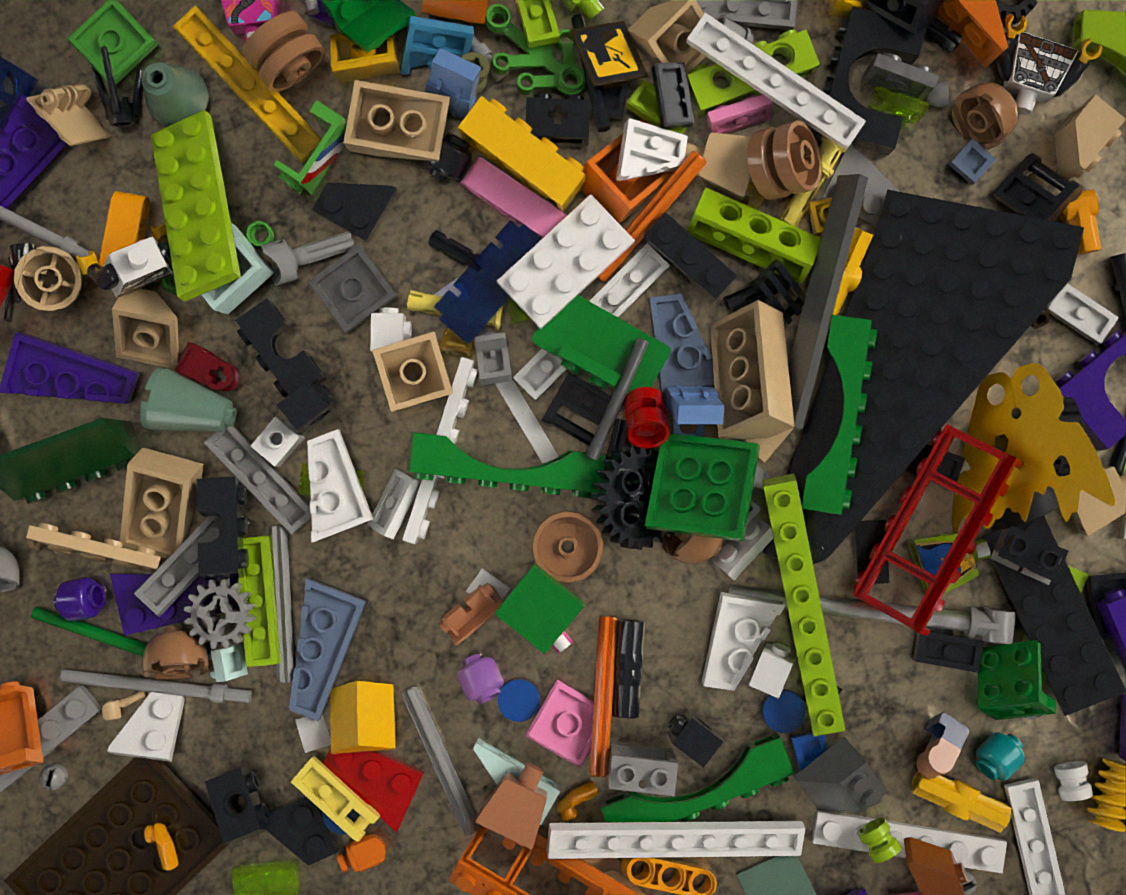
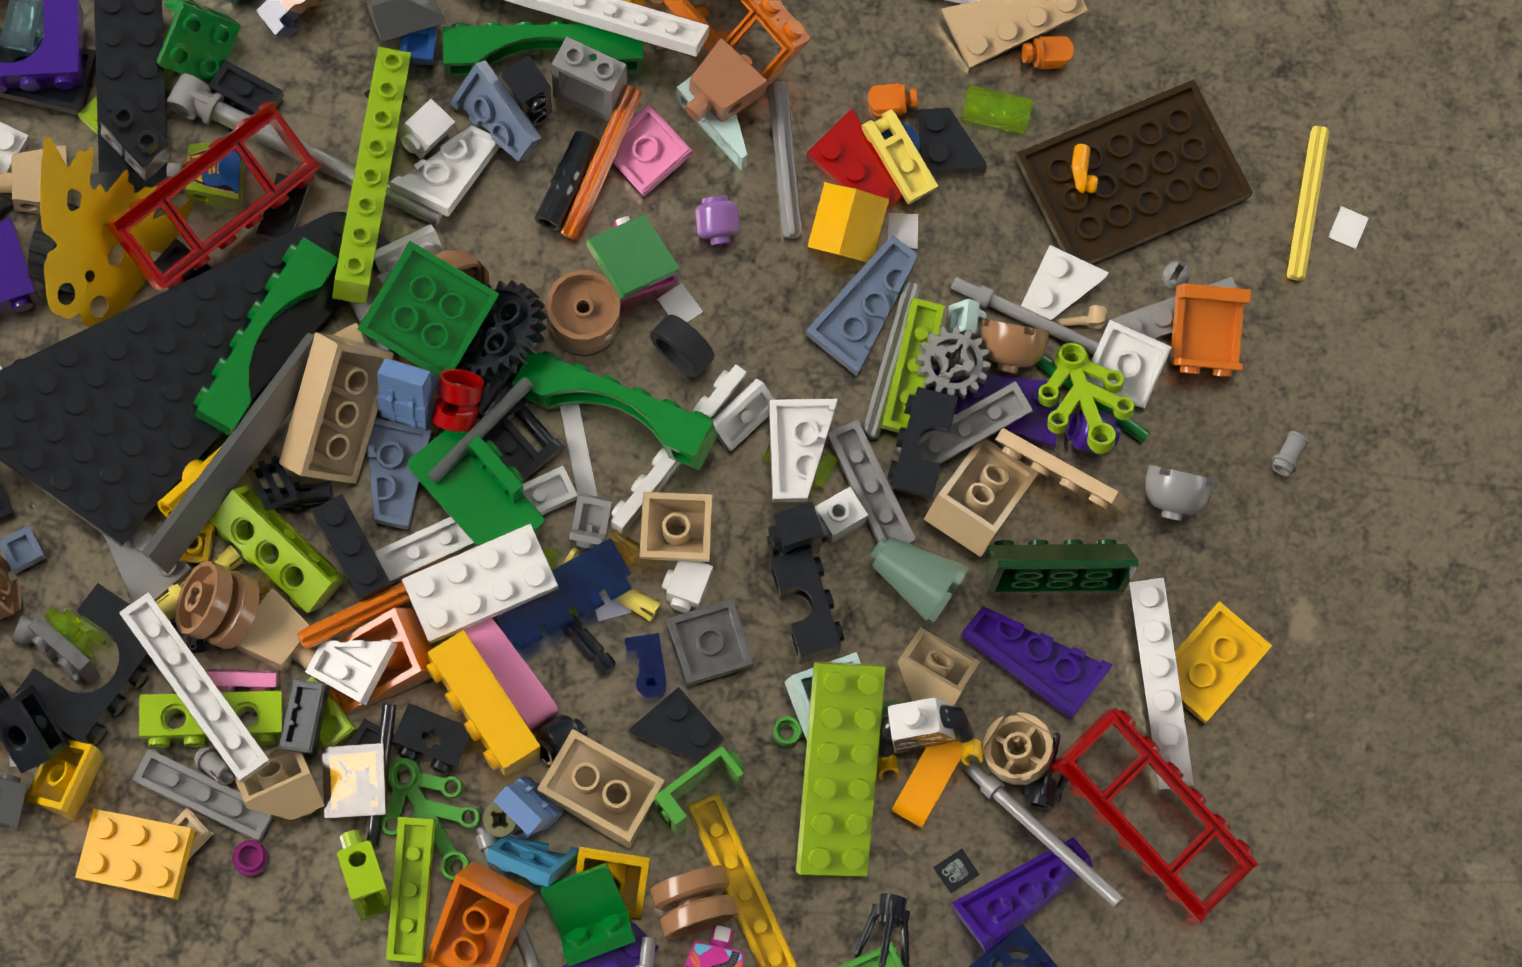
camera: 170 degrees left, 15 degrees down
tan hinge [26,83,112,146] -> none
sand green cone [142,62,209,127] -> none
dark red piece [174,342,241,392] -> none
black brick [205,767,270,844] -> none
light grey piece [261,231,354,287] -> none
nougat hinge [438,582,504,646] -> none
blue piece [498,679,540,722] -> none
light orange arm [556,781,599,821] -> none
blue piece [762,690,805,733] -> none
none -> sand blue wing [449,60,542,161]
none -> clear blue leg [624,633,666,703]
none -> black tyre [650,314,715,377]
none -> black sticker [933,849,980,893]
none -> lime plant [1038,343,1134,454]
none -> white tile [1085,320,1172,409]

